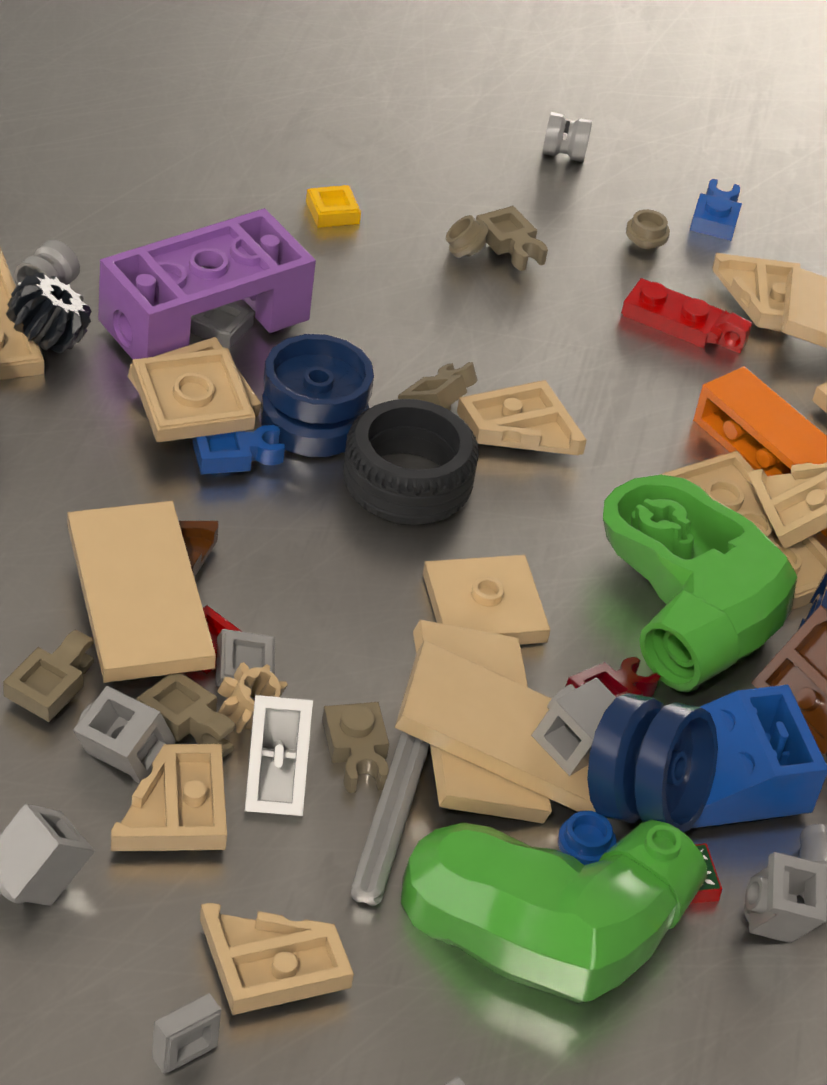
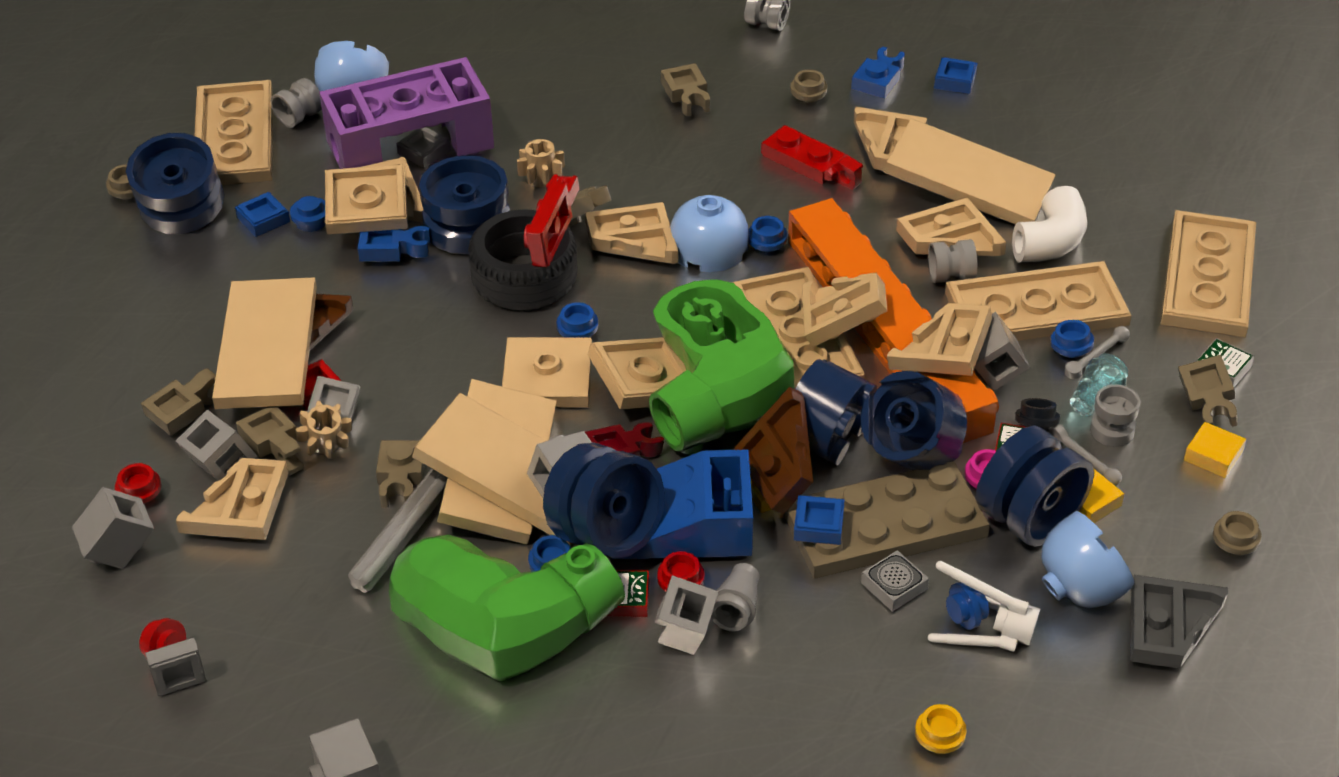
camera: 20 degrees right, 0 degrees up
black gear [6,272,92,354] -> none
tan wing [200,903,354,1015] -> none
white slope [245,695,313,816] -> none
yellow tile [306,185,361,228] -> none
dark tan plate [446,215,488,257] -> none
none -> red plate [115,463,162,504]
none -> red plate [139,618,186,659]
none -> blue tile [235,192,290,237]
none -> blue plate [290,196,325,232]
none -> light blue cylinder [314,41,389,92]
none -> tan gear [517,139,565,188]
none -> red hinge [524,174,579,267]
none -> blue plate [556,302,599,338]
none -> tan plate [588,337,686,410]
none -> red plate [657,551,705,592]
none -> light blue cylinder [670,195,749,272]
none -> blue plate [749,216,788,252]
none -> blue tile [934,57,978,94]

